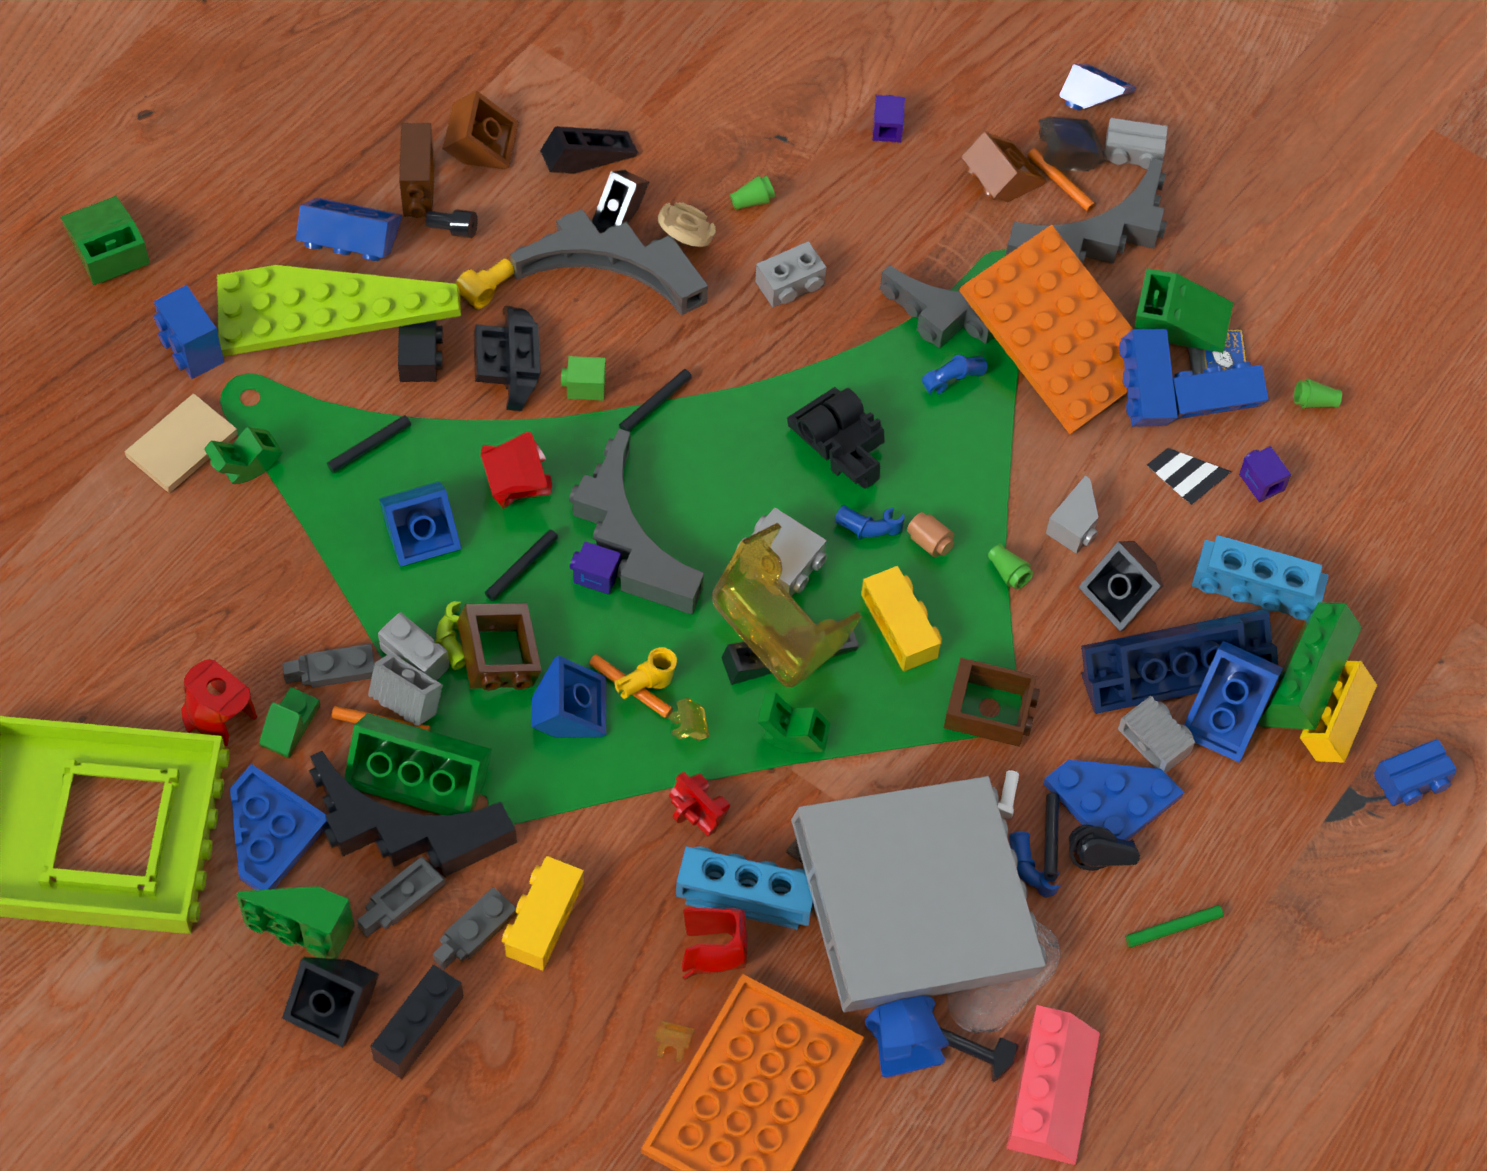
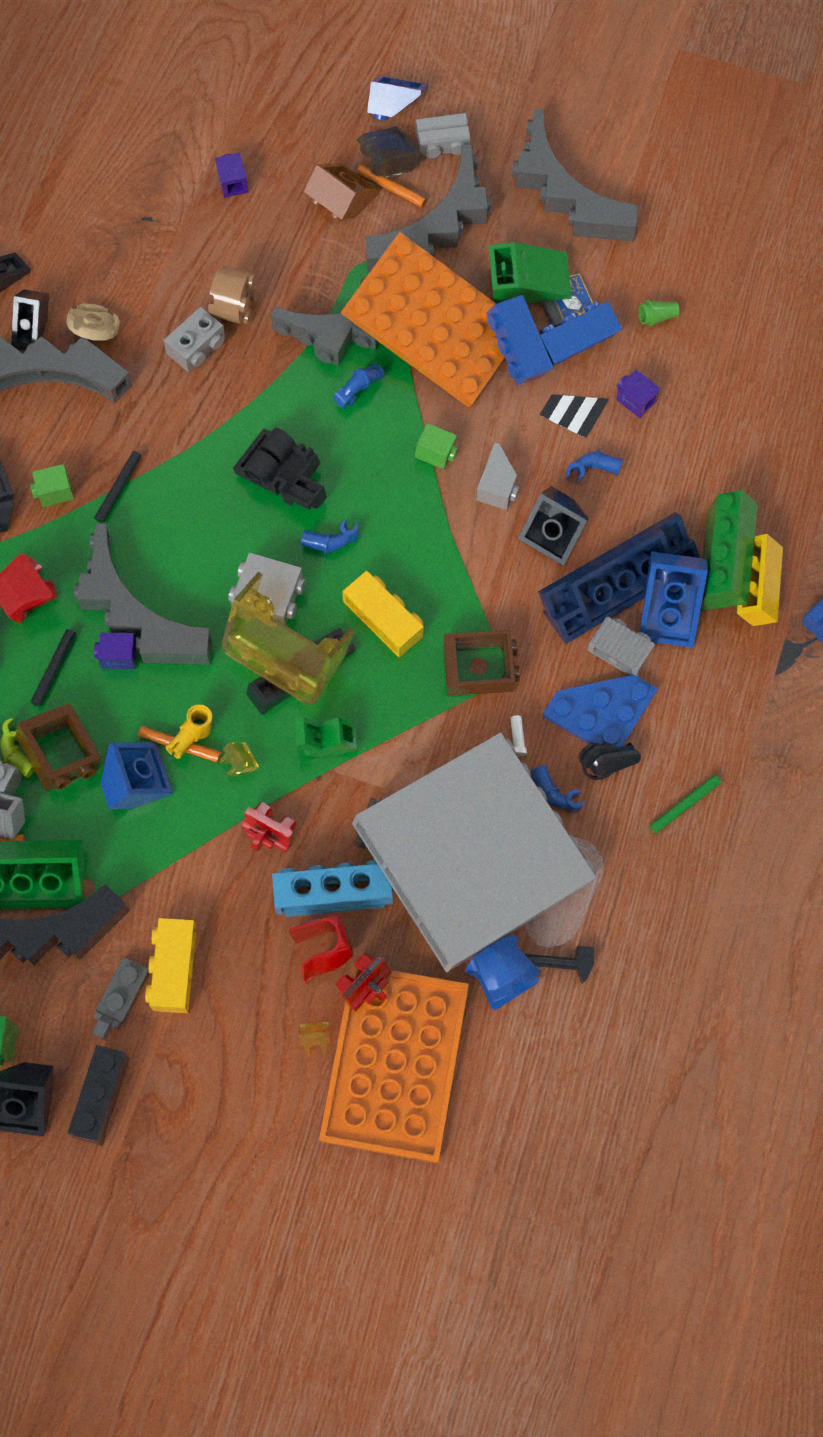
camera: 15 degrees left, 10 degrees up
dark grey hinge [357,856,445,937] -> none
bright green cone [729,176,775,211] -> none
nougat brick [907,512,954,557] -> none
bright green cone [988,544,1034,590] -> none
coral slope [1006,1005,1100,1165] -> none
black piece [1044,793,1059,880] -> none
dark azure brick [1191,535,1329,620] -> none
none -> medium nougat brick [208,265,259,325]
none -> red hips [336,953,391,1012]
none -> bright green brick [415,423,459,469]
none -> dark grey arch [512,109,638,242]
none -> blue piece [565,449,623,484]

